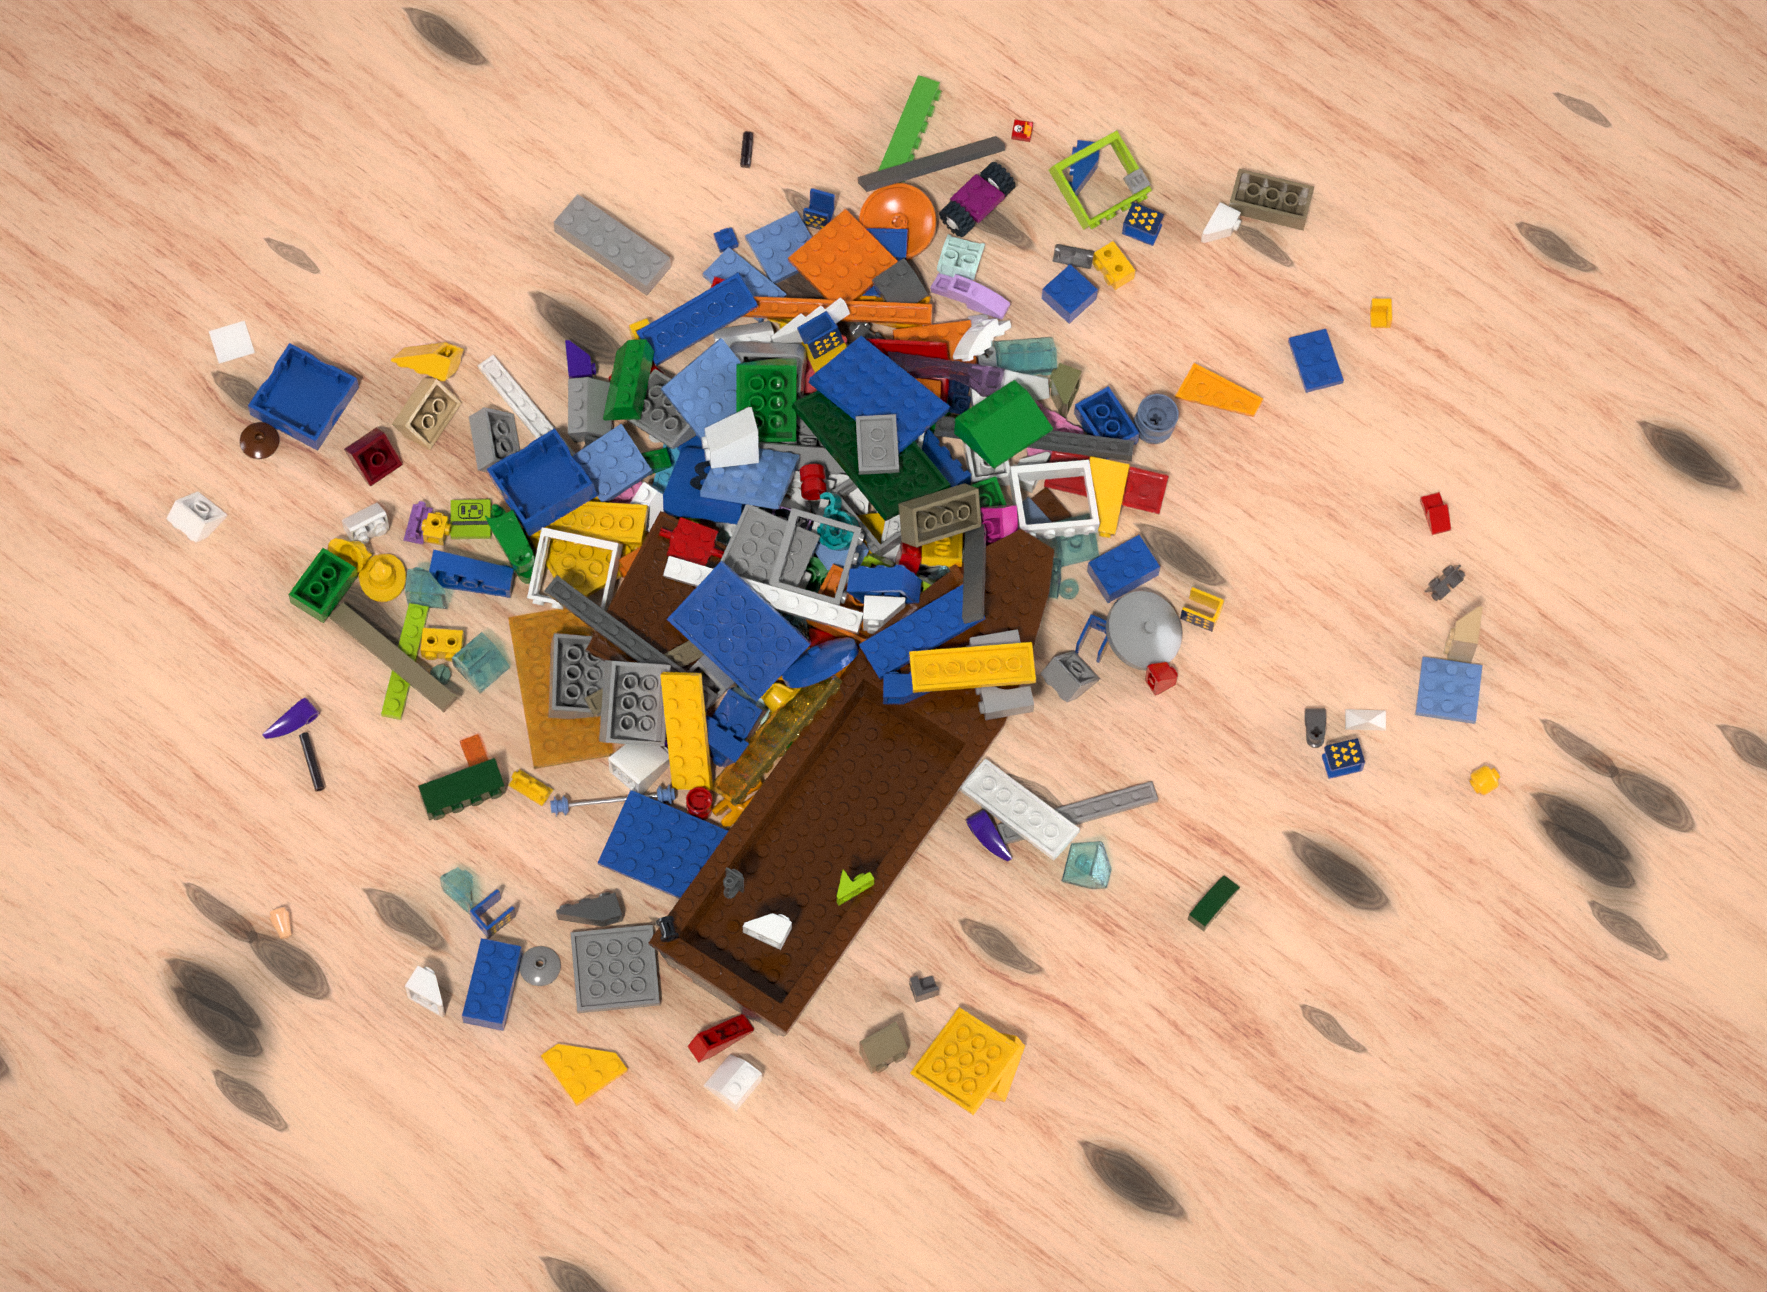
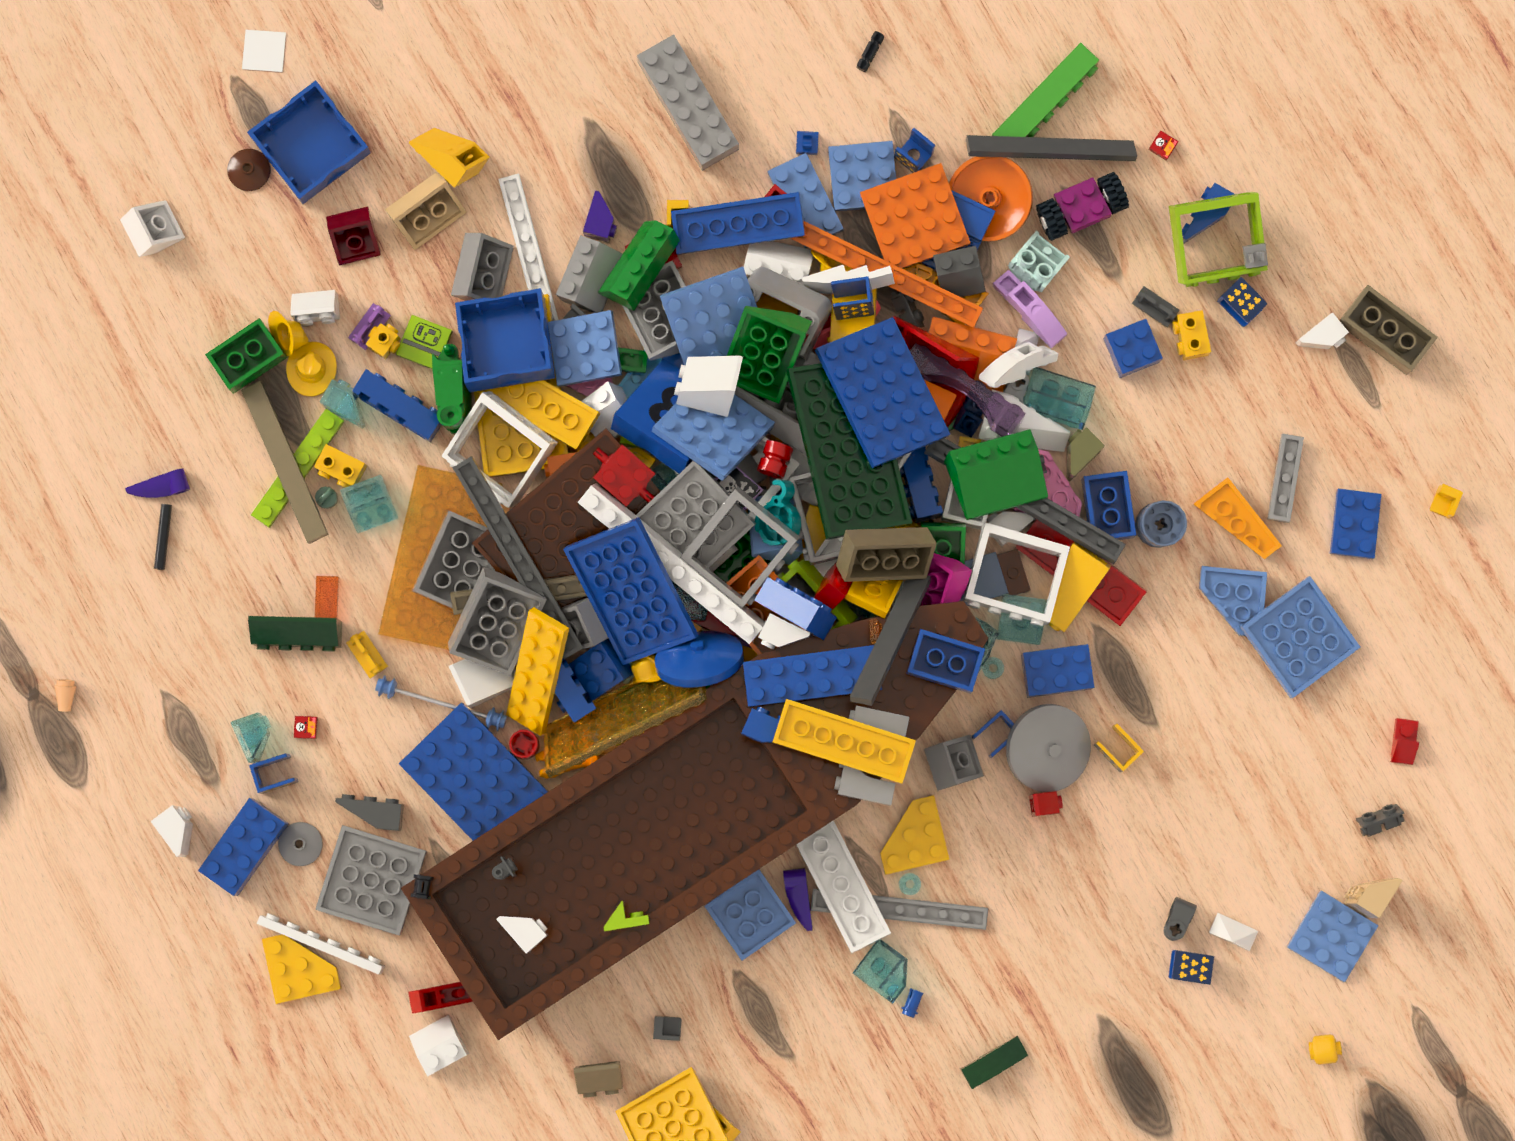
camera: 25 degrees right, 15 degrees up
light grey plate [856,414,899,475] -> none
none -> white plate [257,913,385,975]
none -> red tile [294,716,318,739]
none -> medium blue plate [704,870,796,961]
none -> yellow plate [880,795,950,875]
none -> clear light blue plate [899,873,921,895]
none -> blue pin [901,988,924,1018]
none -> blue brick [906,629,985,694]
none -> medium blue plate [1199,566,1267,636]
none -> medium blue plate [1240,576,1360,698]
none -> light grey plate [1267,433,1304,523]

